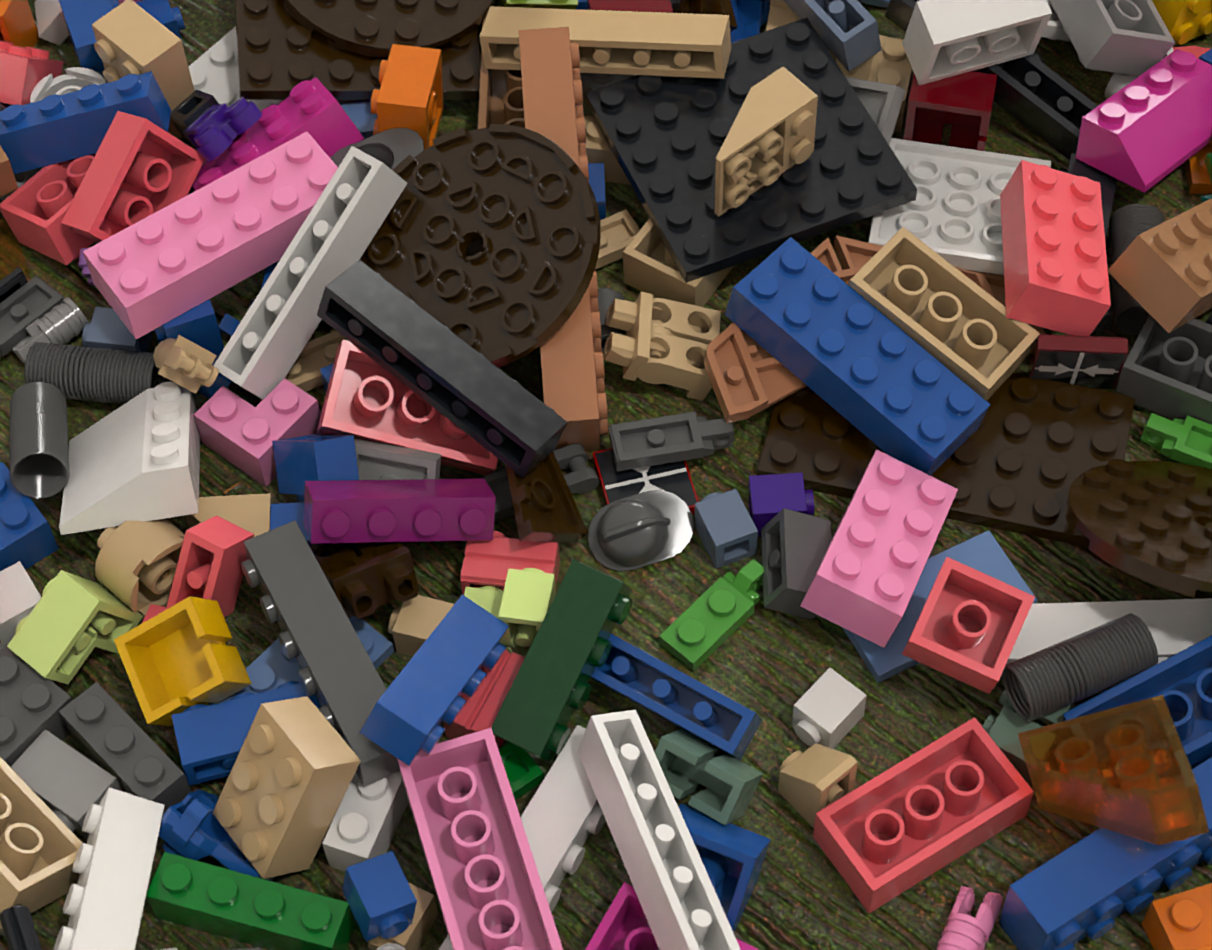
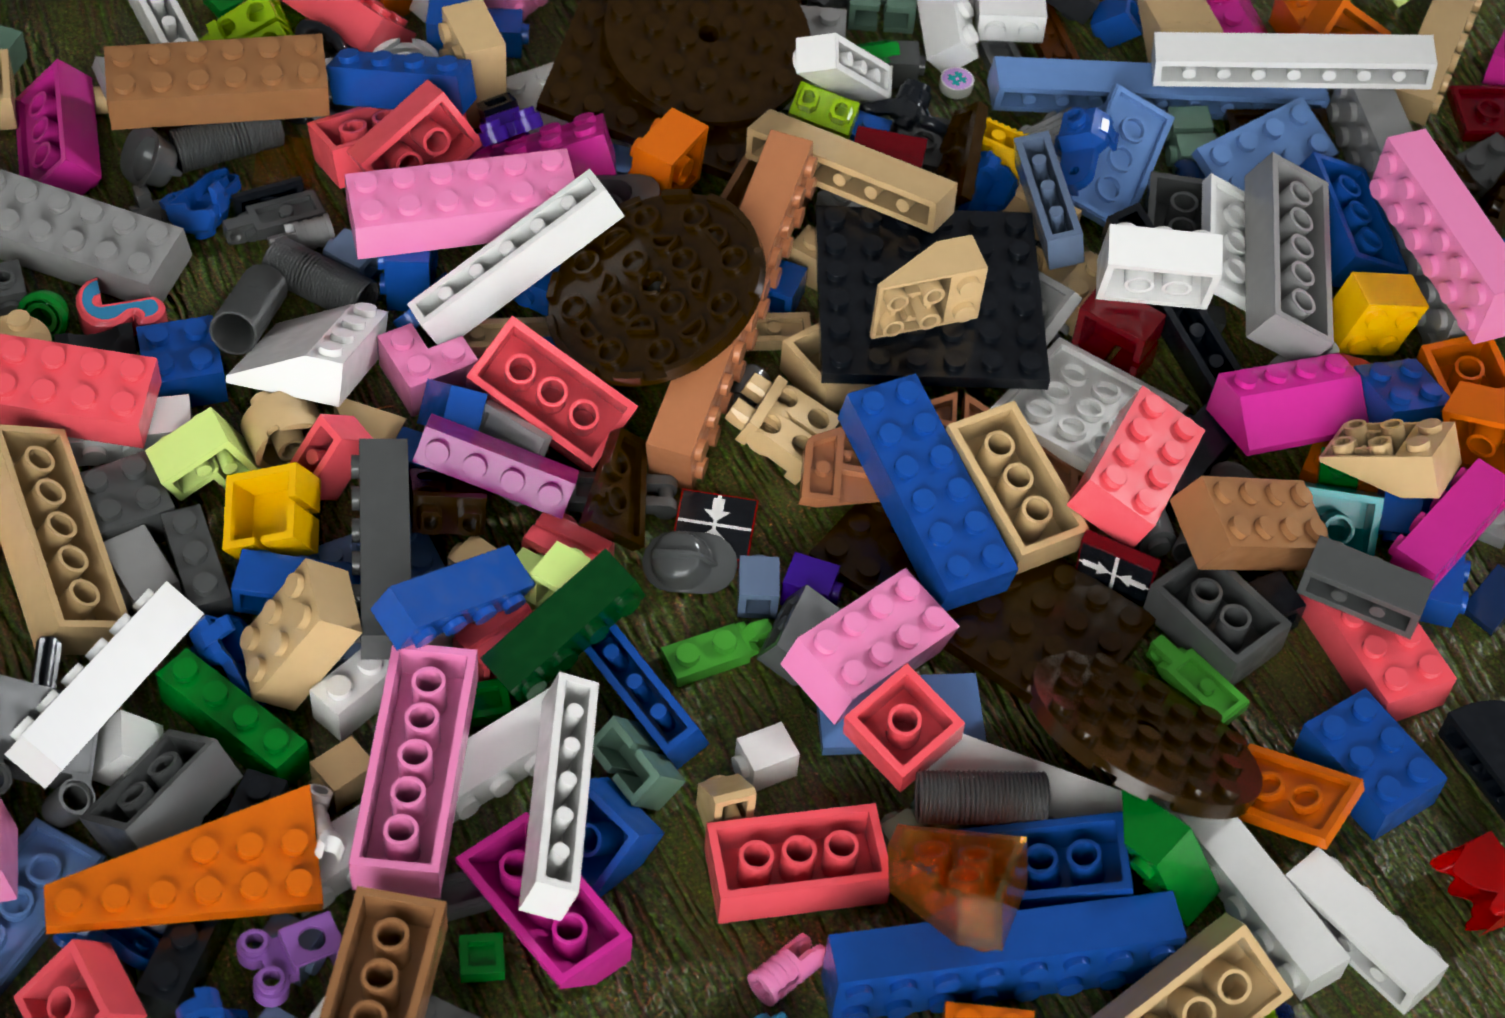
camera: 15 degrees right, 5 degrees down
tan arm [153,335,219,394] -> none
black brick [317,260,567,478] -> none
blue brick [342,851,417,941] -> none
dark grey hinge [609,412,734,471] -> none

